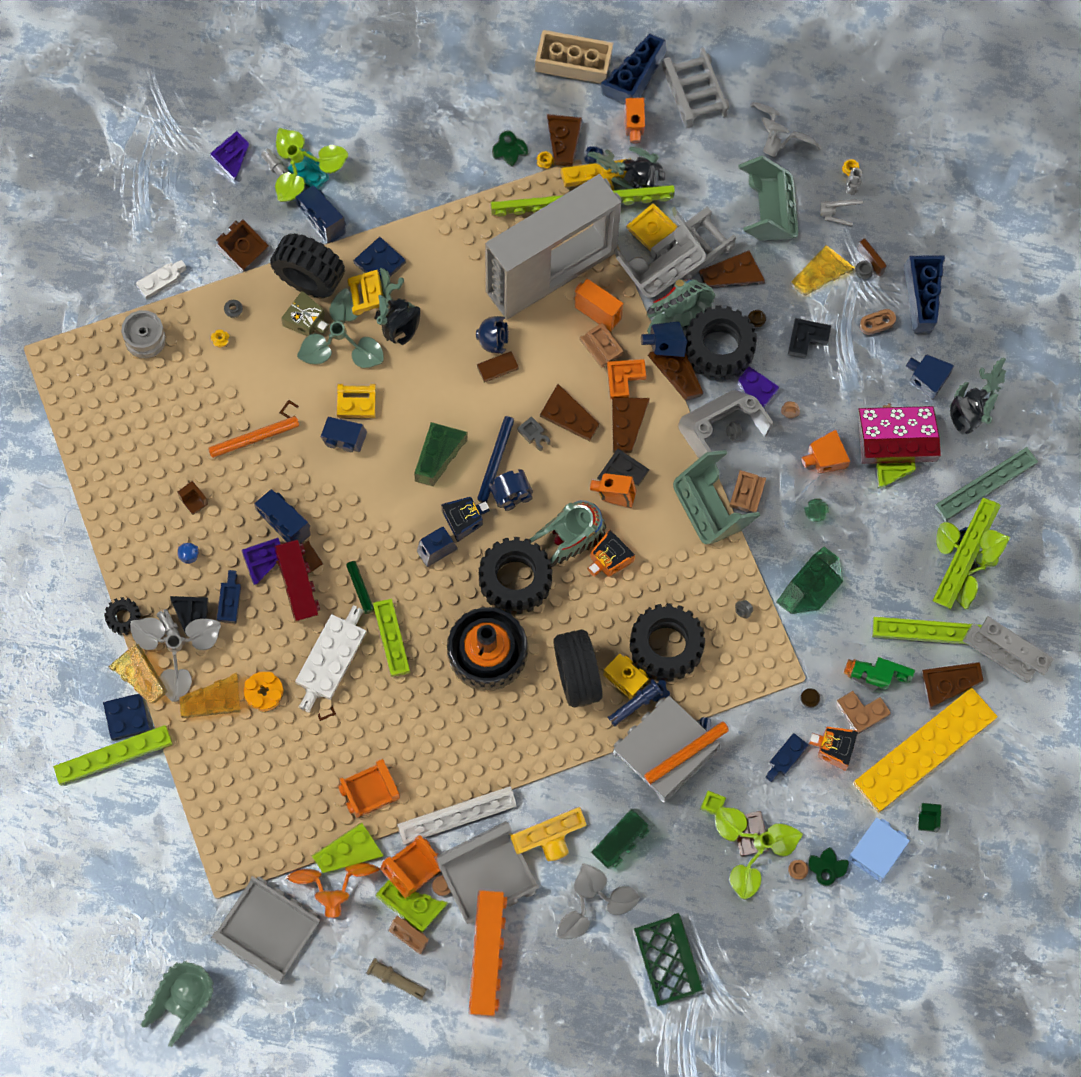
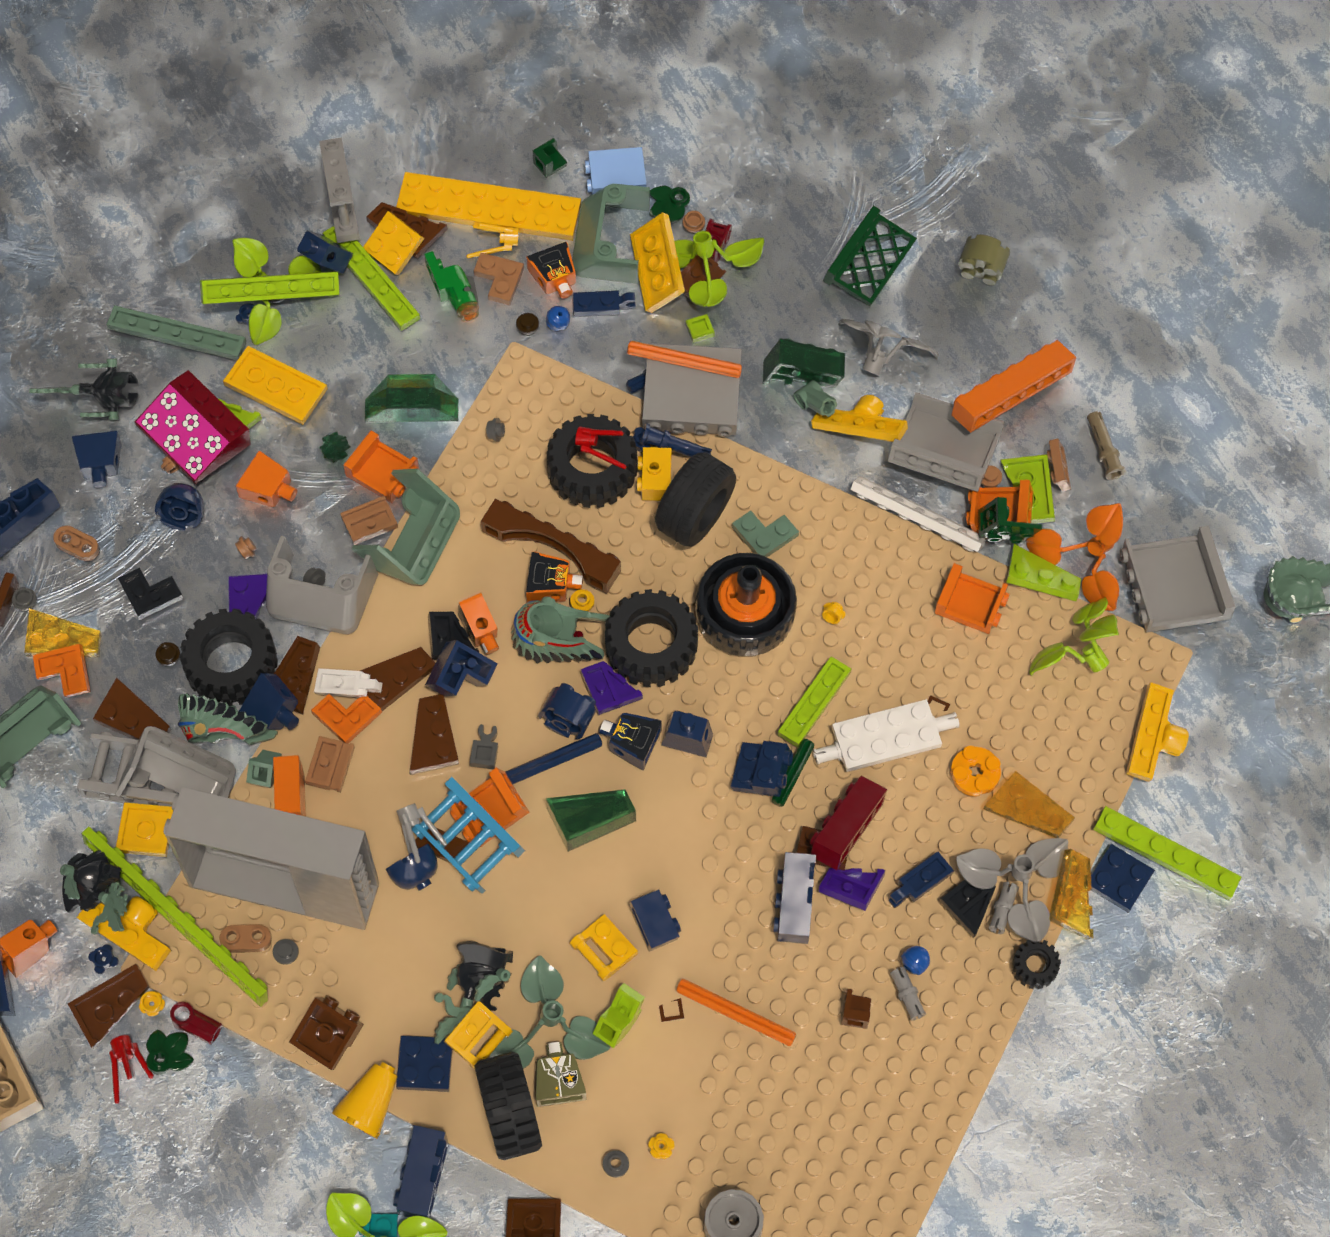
camera: 130 degrees left, 5 degrees down
none -> orange plate [33,644,91,698]
none -> red plant [109,1035,154,1104]
none -> dark blue cylinder [155,483,204,530]
none -> dark red piece [170,1002,223,1045]
none -> yellow plate [223,346,328,425]
none -> sand green brick [246,750,282,788]
none -> reddish brown plate [289,995,364,1070]
none -> dark blue torso [297,230,353,274]
none -> white hinge [314,669,383,698]
none -> yellow cone [332,1062,398,1139]
none -> orange panel [344,430,420,503]
none -> yellow plate [363,211,424,275]
none -> light grey plant [396,803,447,864]
none -> dark azure fence [411,777,525,894]
none -> dark blue brick [425,640,498,697]
none -> orange panel [450,767,530,847]
none -> yellow plant [466,223,518,258]
none -> reddish brown arch [481,499,621,594]
none -> blue piece [546,306,570,331]
none -> yellow plate [570,589,595,611]
none -> sand green windscreen [572,184,650,284]
none -> red plant [575,426,626,469]
none -> dark purple wing [581,661,643,715]
none -> lime brick [593,983,645,1048]
none -> yellow plate [630,212,685,313]
none -> dark red piece [706,218,732,263]
none -> dark blue plate [730,741,793,797]
none -> sand green plate [732,511,799,557]
none -> sand green piece [793,380,837,417]
none -> yellow plate [822,602,846,624]
none -> light grey pin [890,967,926,1021]
none -> olive brick [958,234,1010,286]
none -> dark green bracket [978,497,1042,544]
none -> lime plant [1029,597,1119,676]
none -> yellow plate [1126,682,1189,782]

